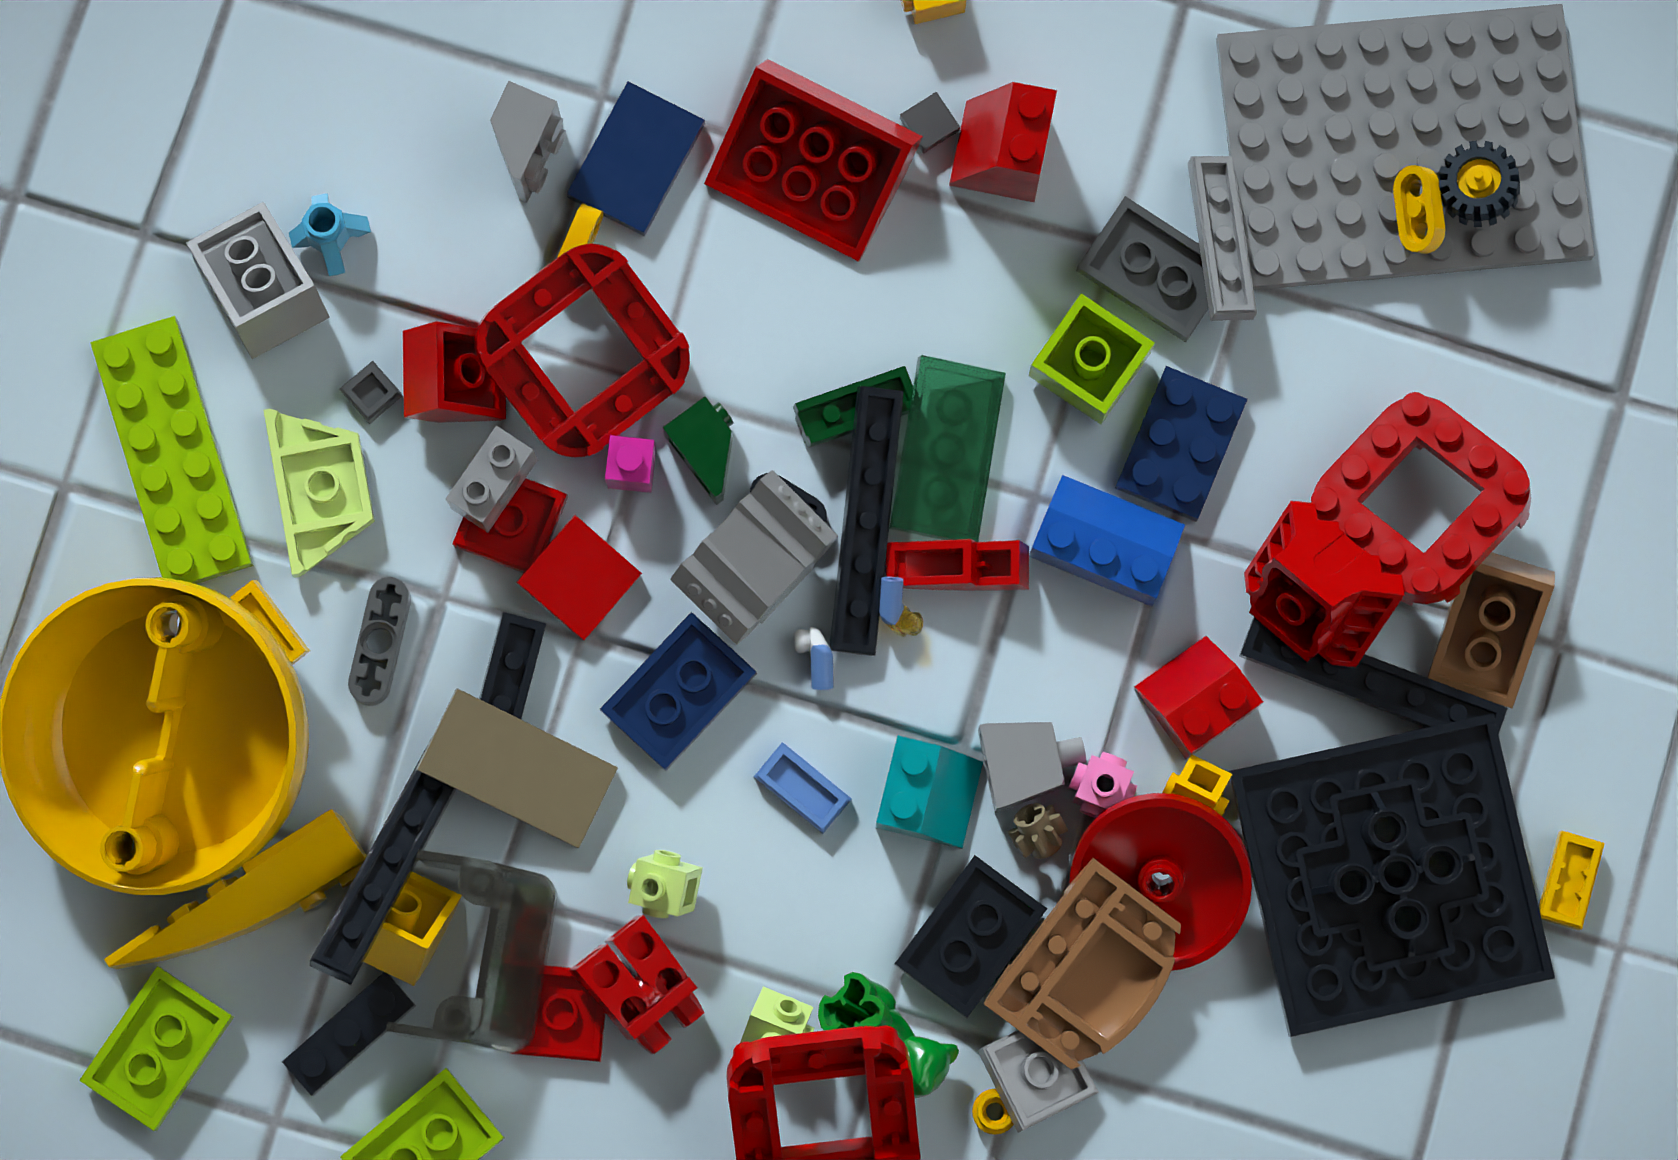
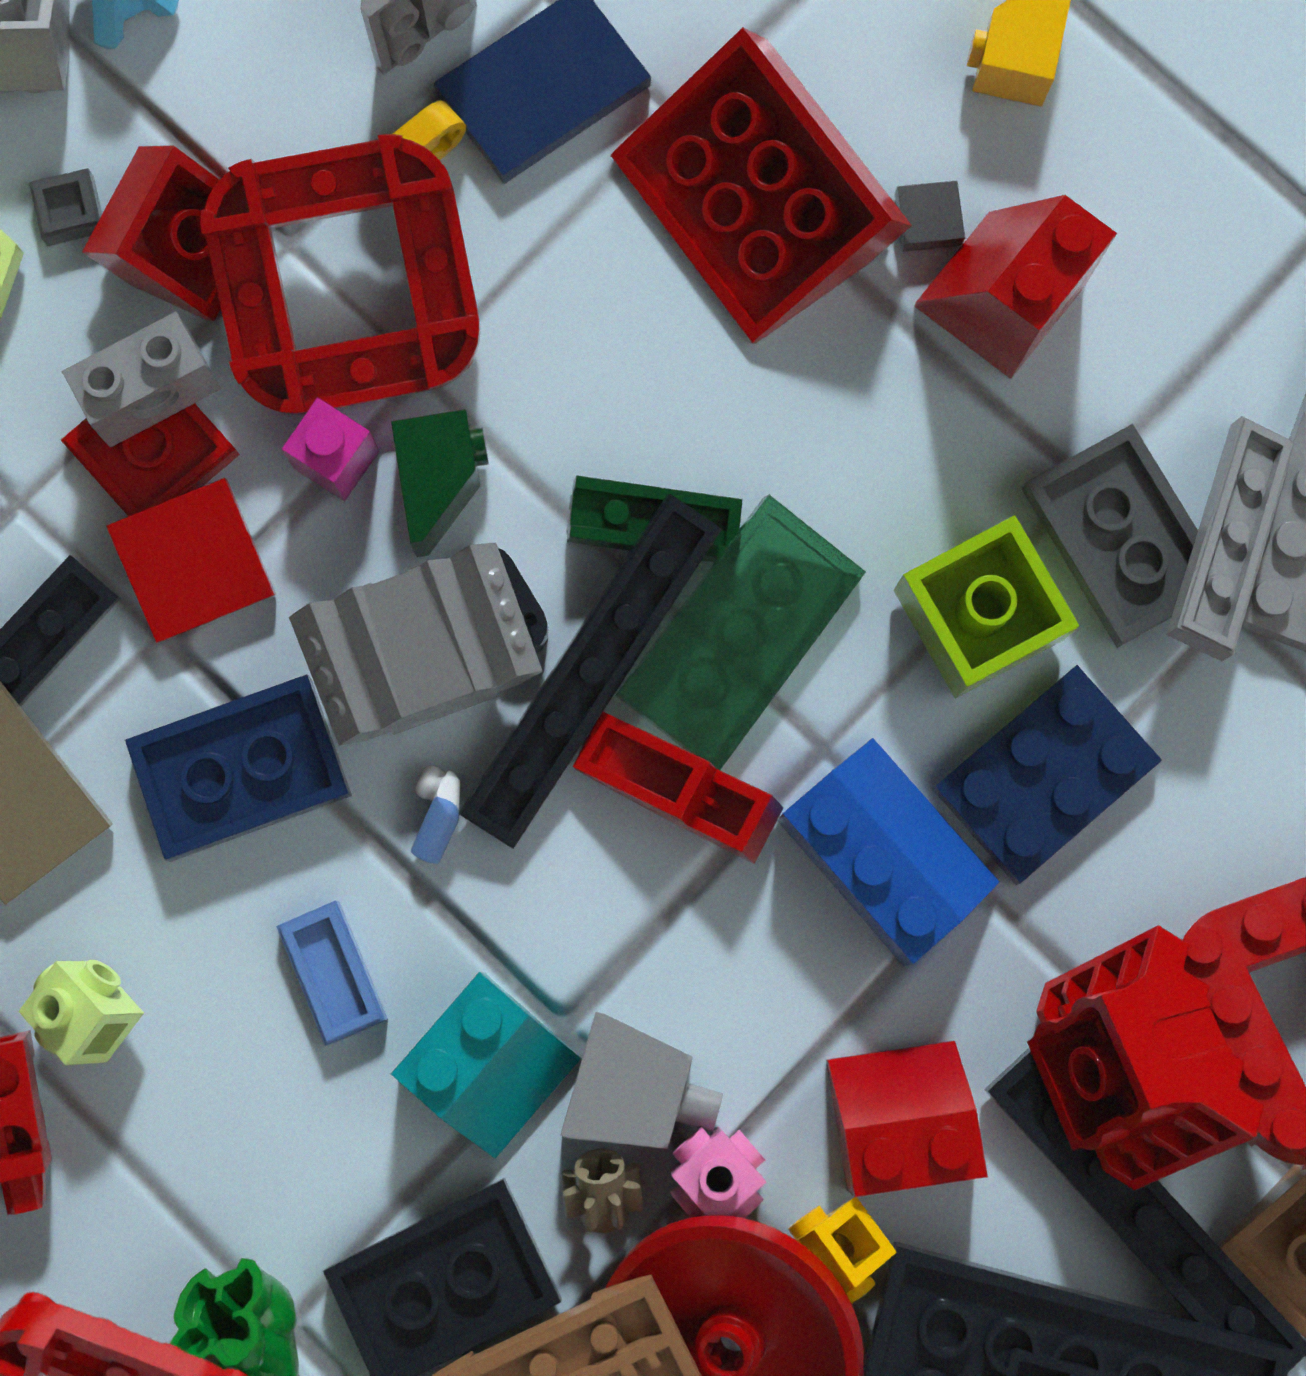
camera: 25 degrees right, 0 degrees up
yellowish green brick [740,987,815,1043] -> none
medium blue arm [879,577,923,637] -> none

